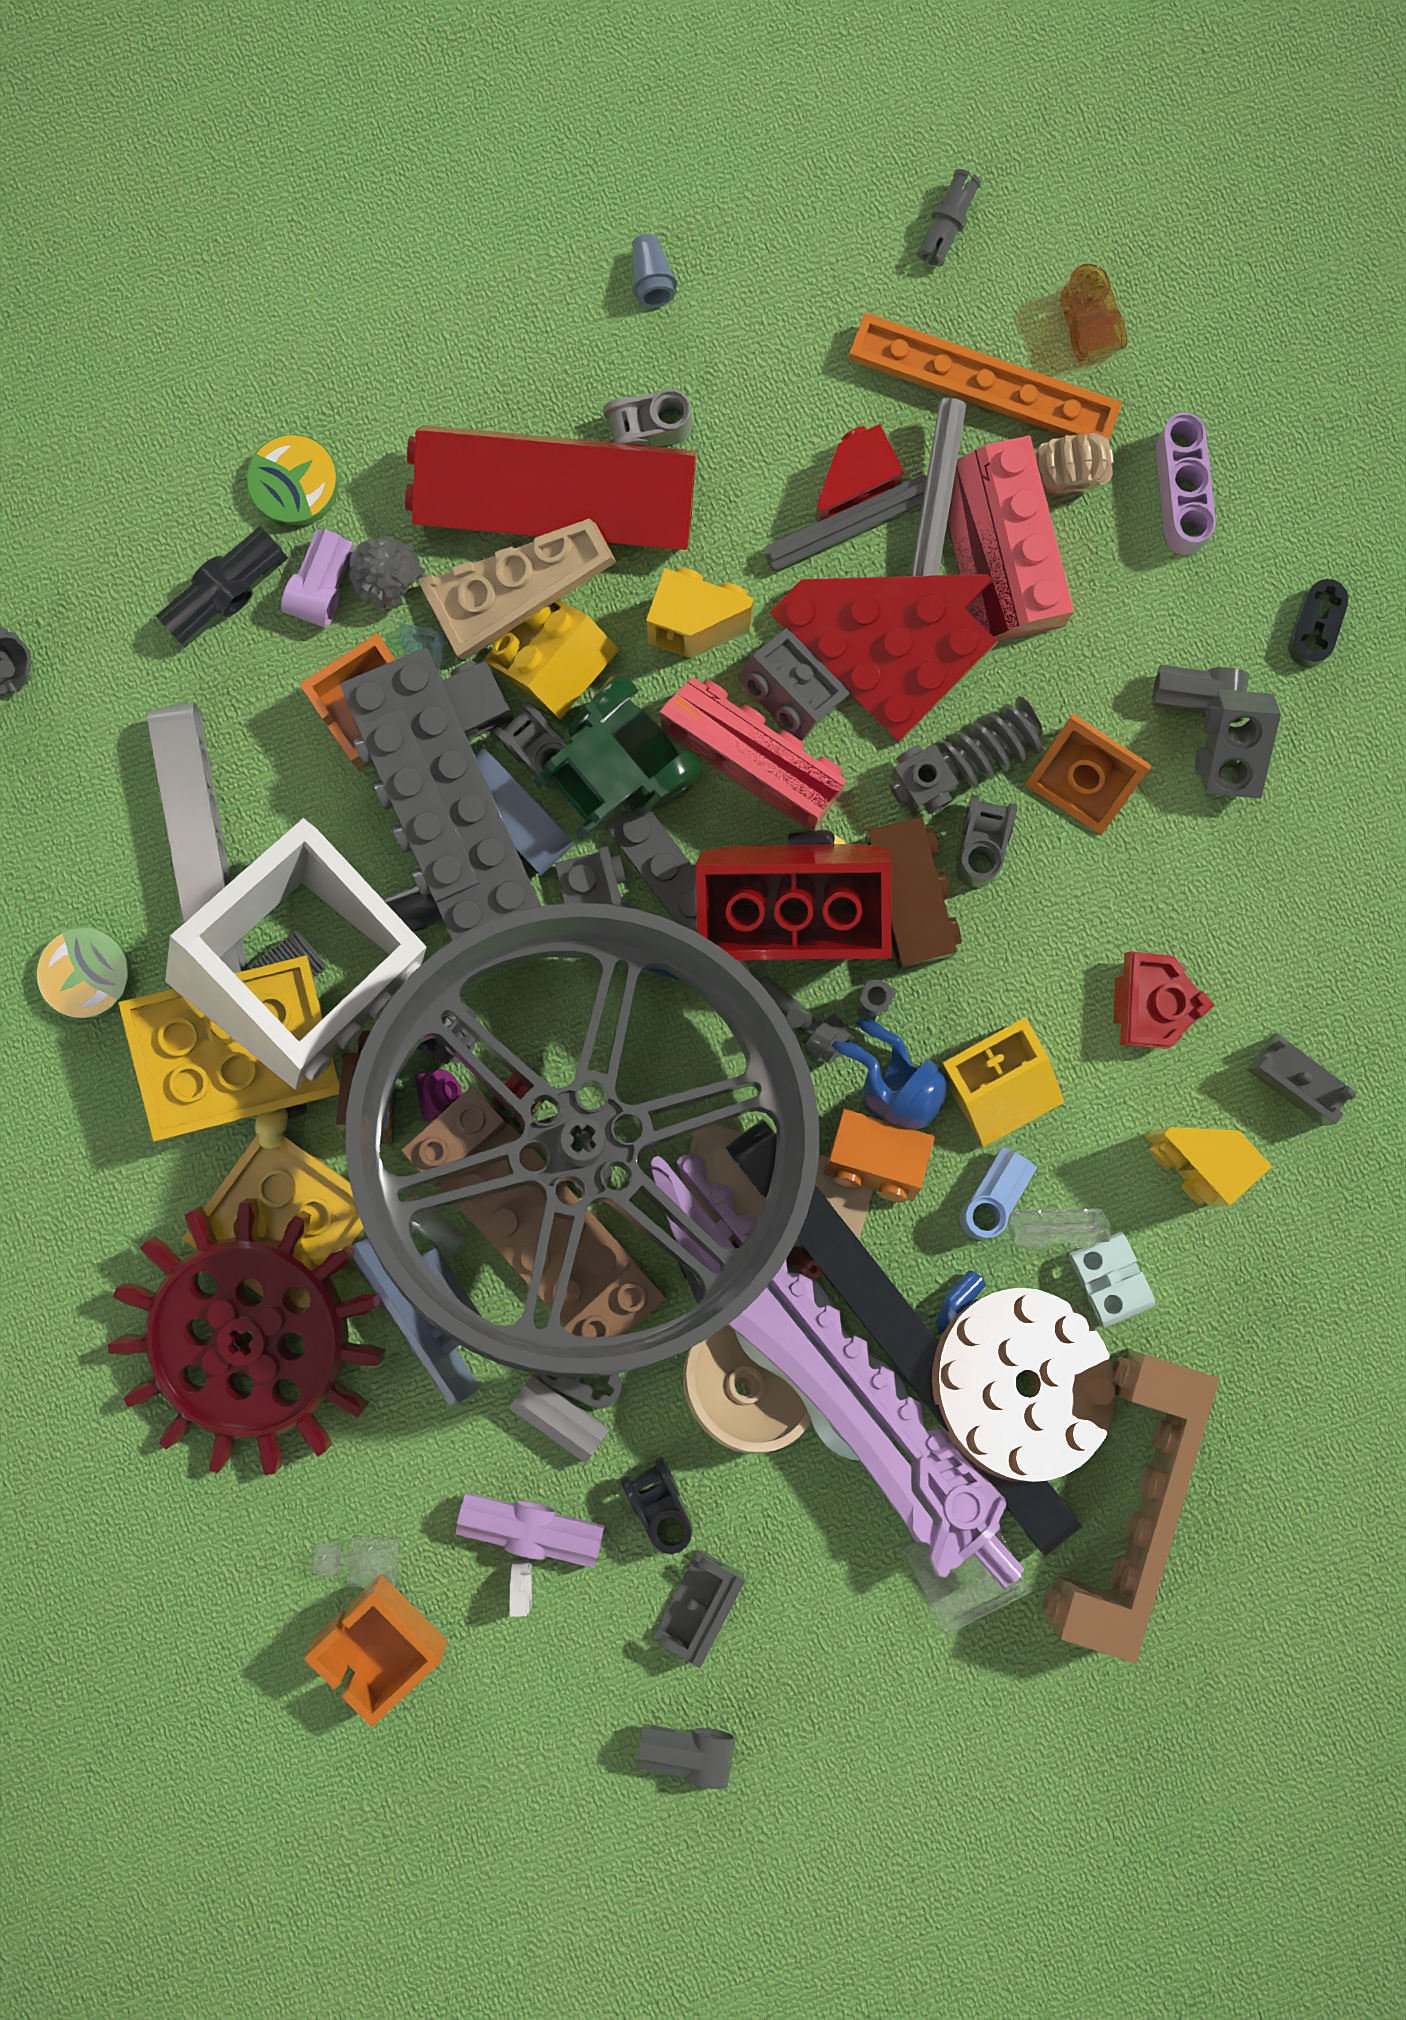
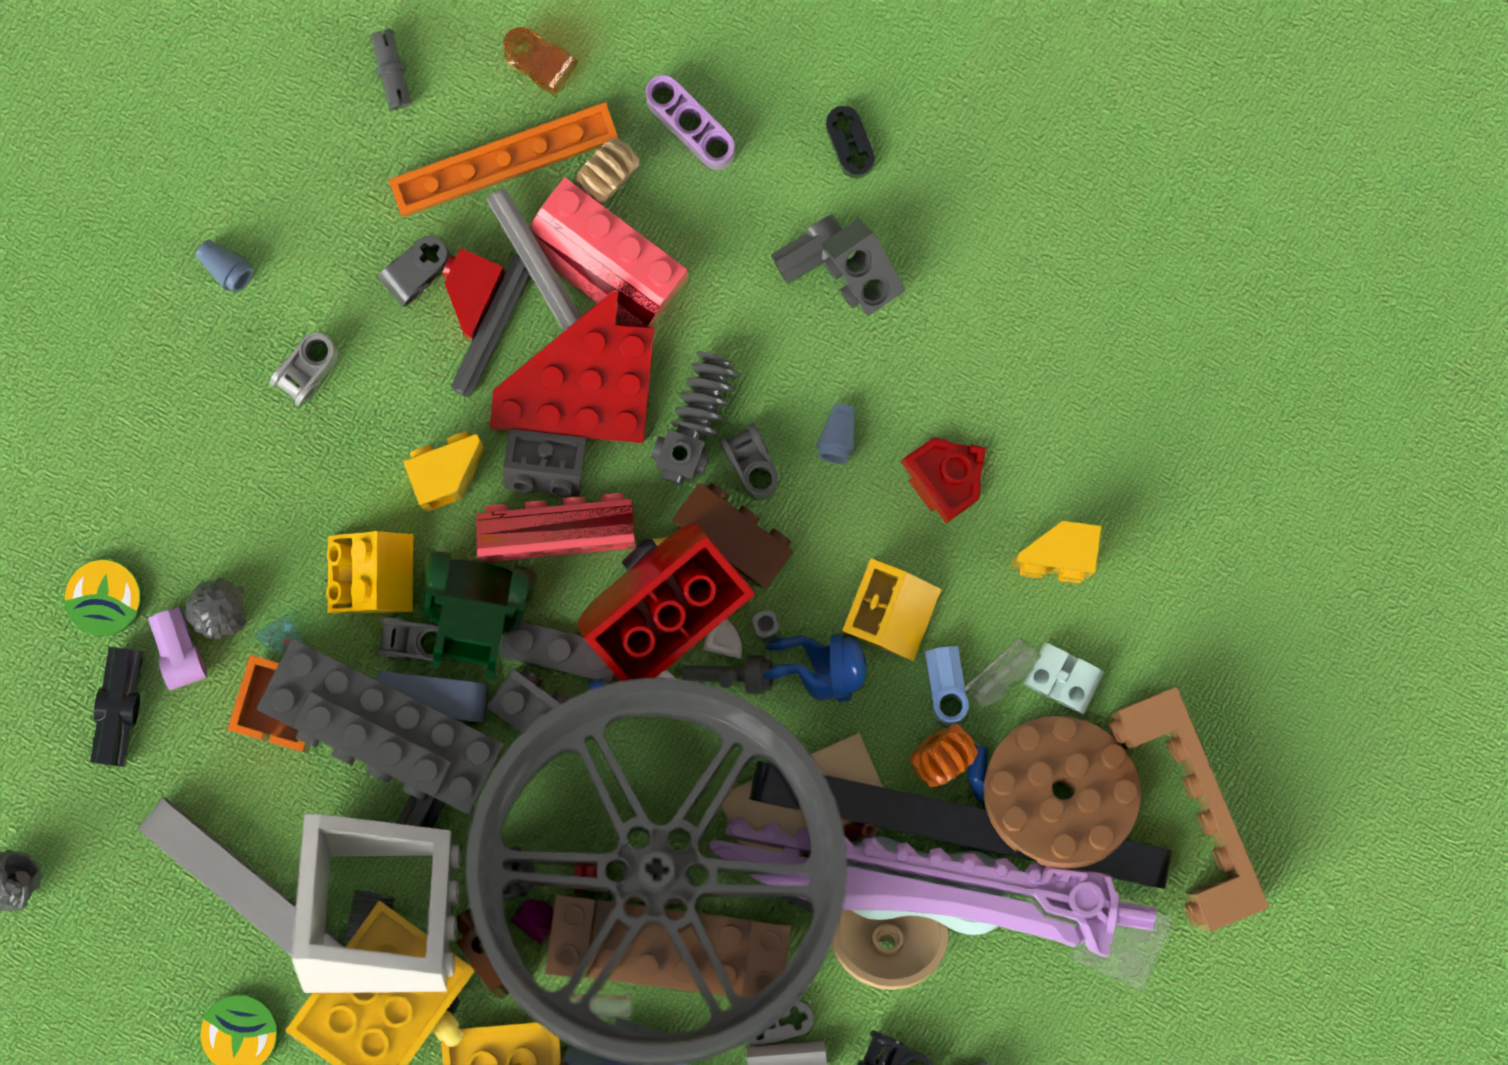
camera: 40 degrees left, 0 degrees up
red brick [405,425,697,550] -> none
tan wing [418,518,616,660] -> none
dark grey slope [443,661,513,741] -> none
orange brick [824,1109,935,1203] -> none
orange slope [1025,714,1152,835] -> none
dark grey hinge [1247,1033,1357,1126] -> none
none -> dark grey piece [377,236,450,307]
none -> white tile [703,619,742,659]
none -> sand blue cone [816,404,856,464]
none -> orange gear [909,724,979,787]

